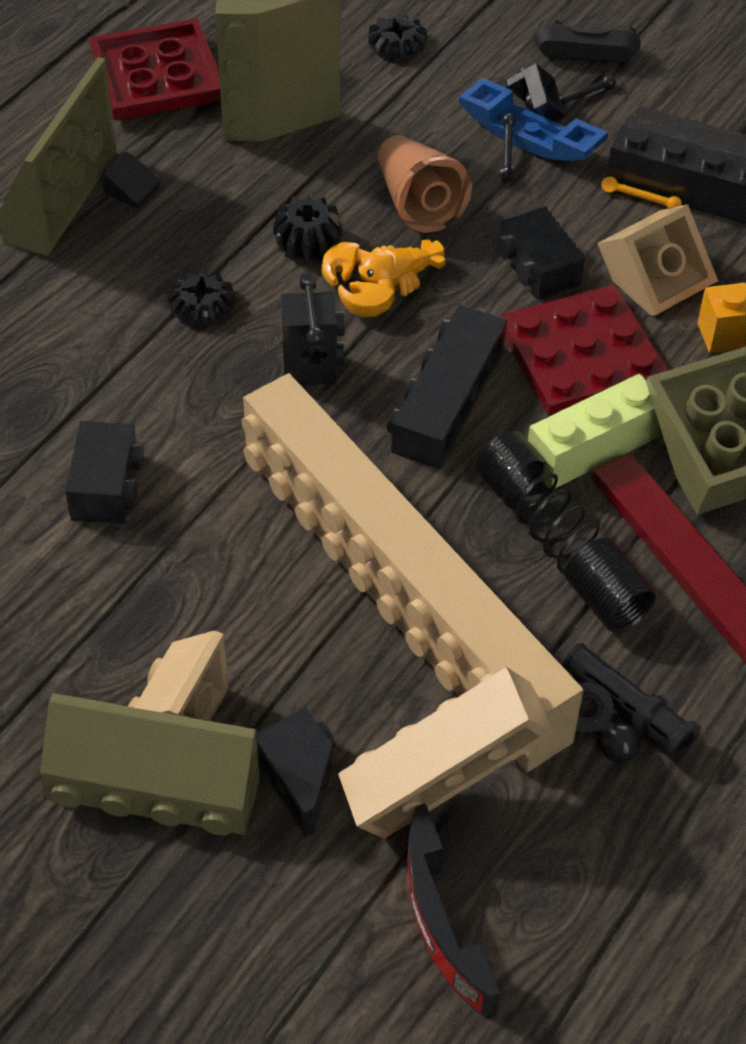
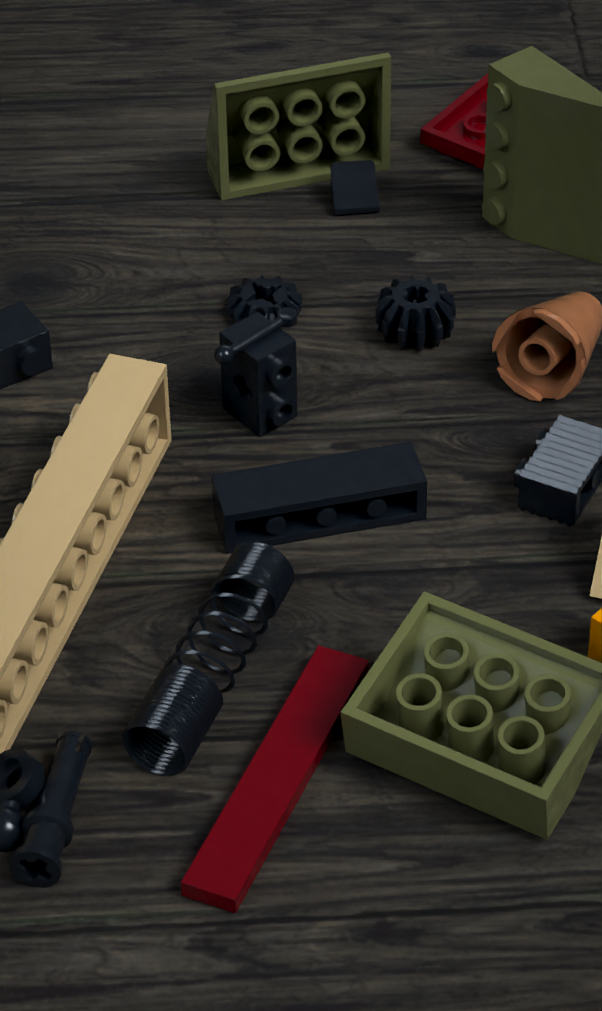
camera: 55 degrees right, 10 degrees down
light orange animal [322,239,445,317] -> none
dark red plate [499,284,668,417] -> none
yellowish green brick [528,374,661,489] -> none

